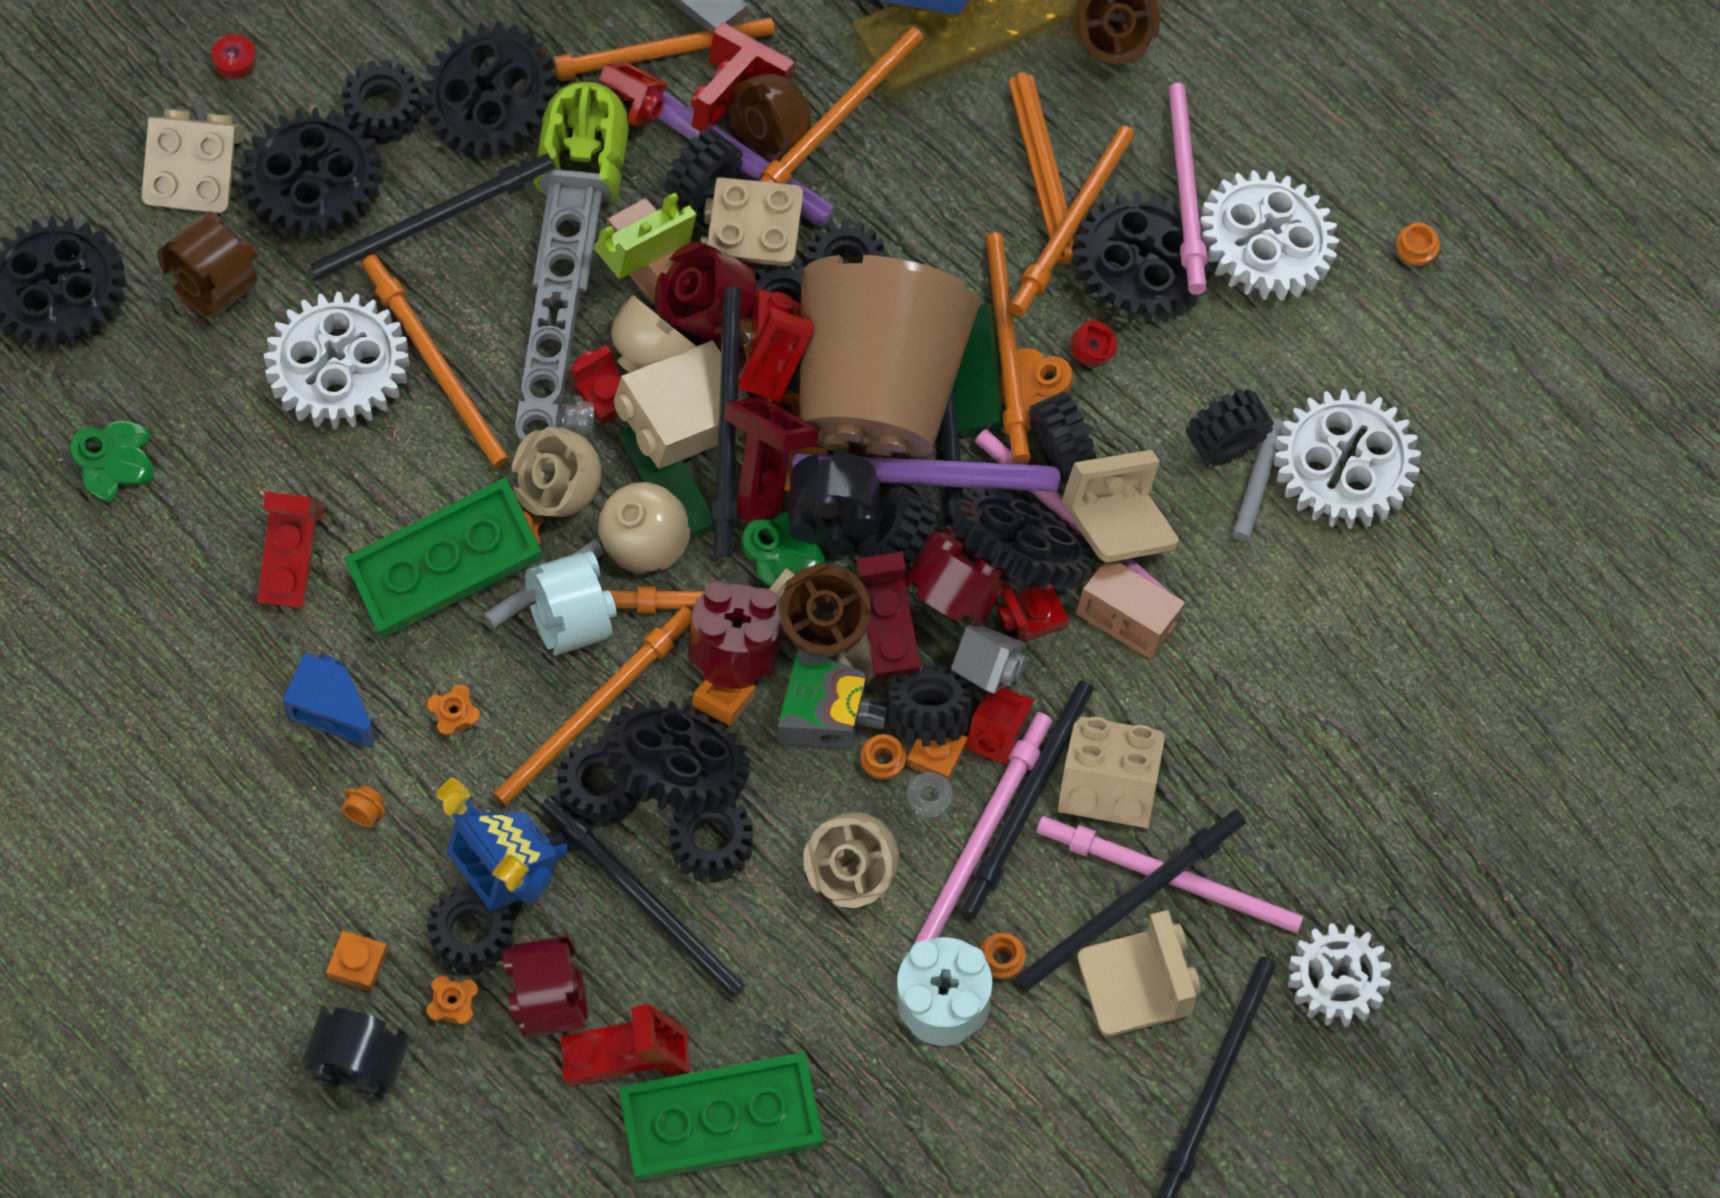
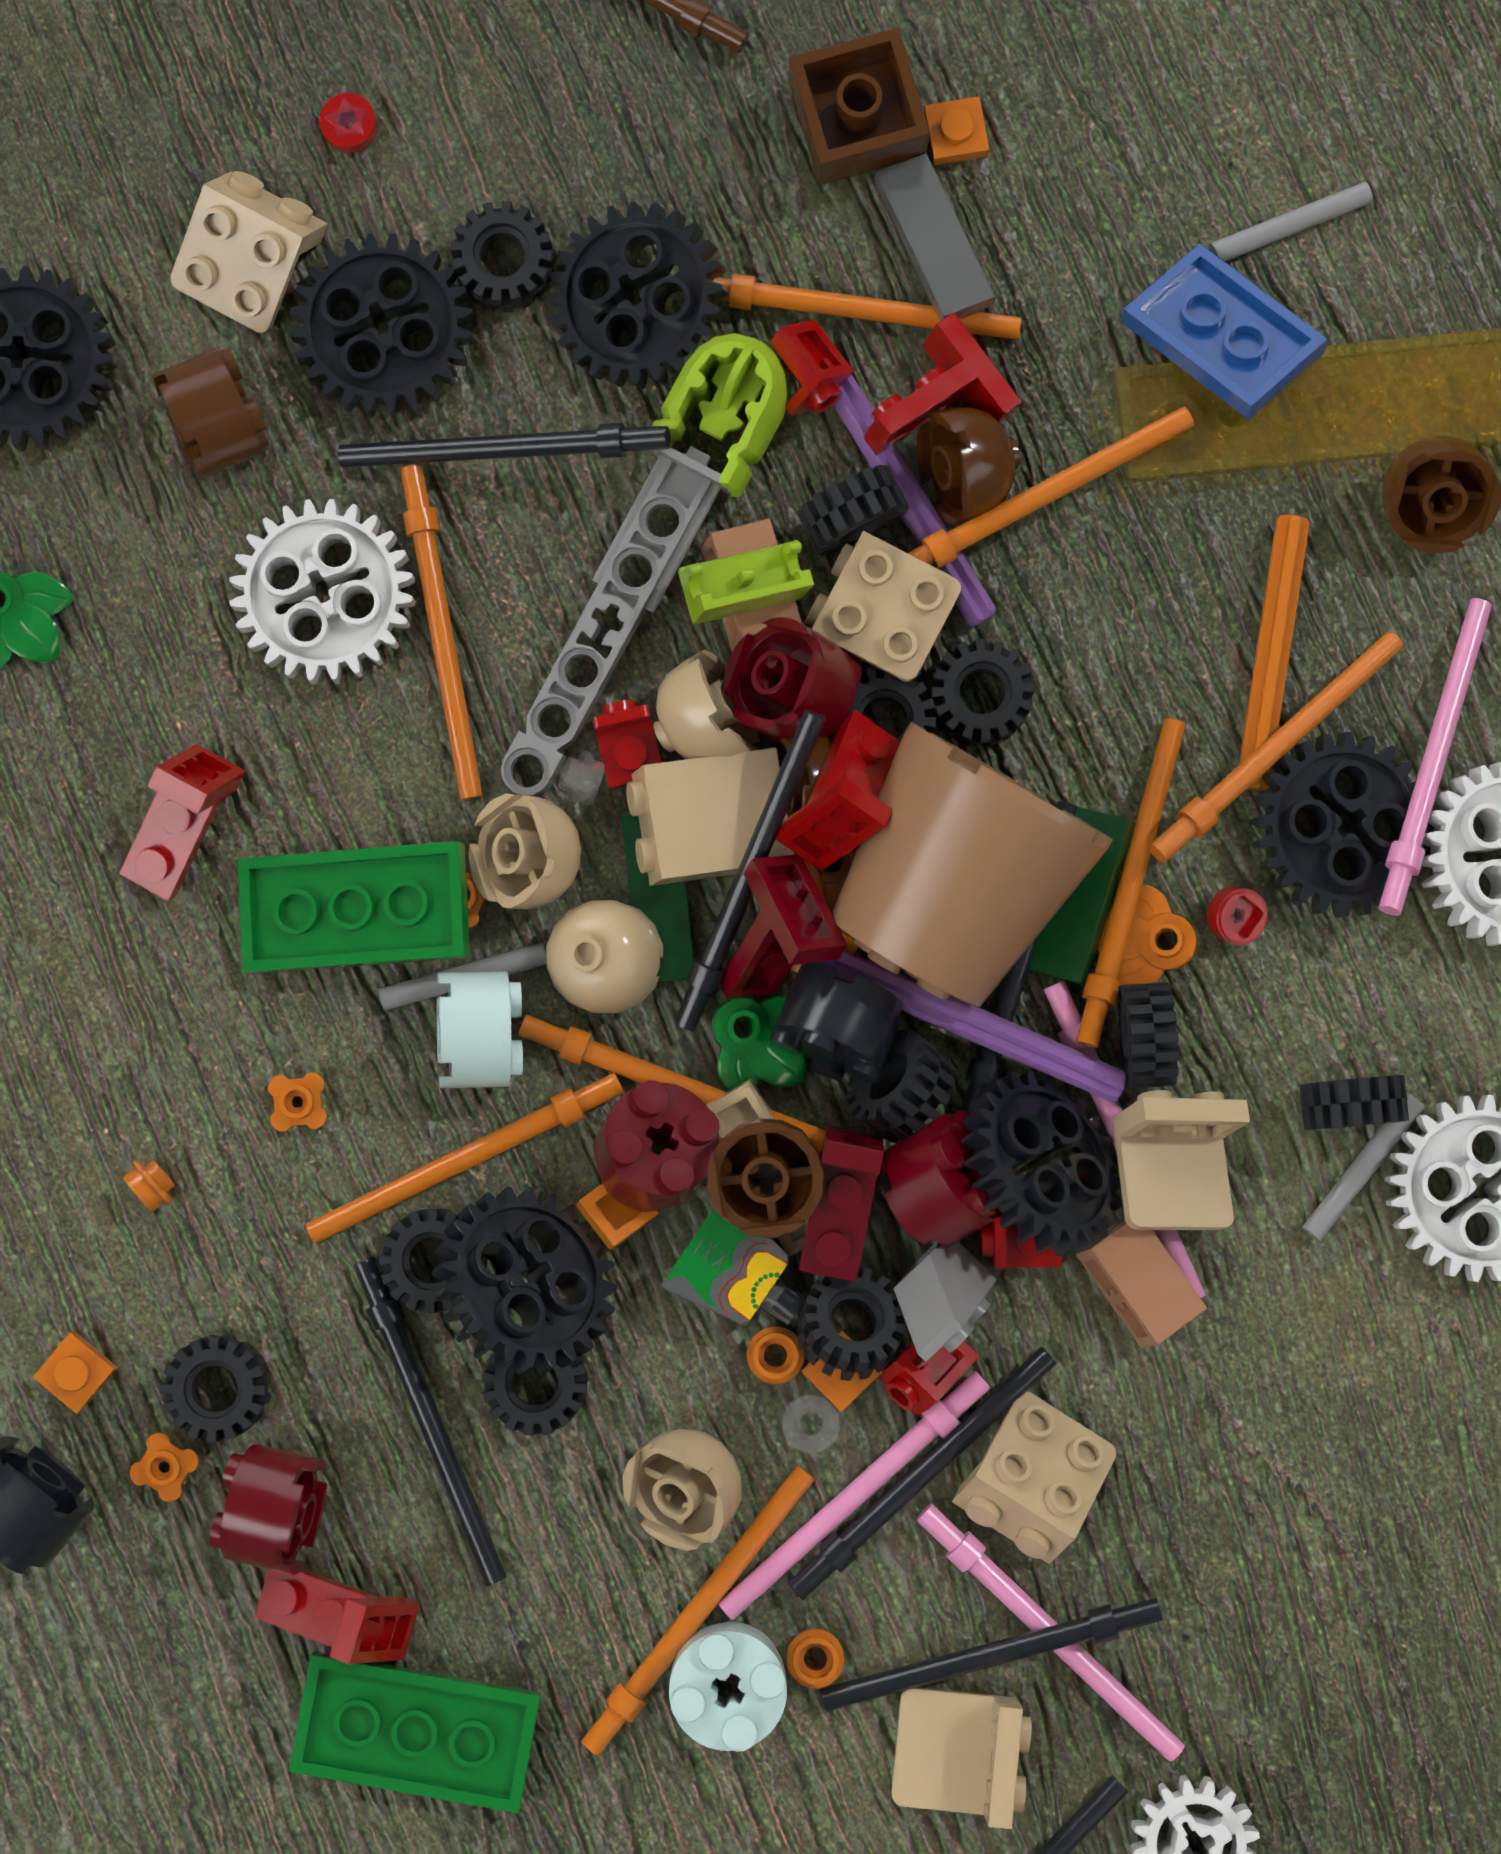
camera: 20 degrees right, 20 degrees up
blue slope [282,653,375,748] -> none
blue torso [436,778,567,911] -> none
none -> orange bar [581,1465,815,1756]

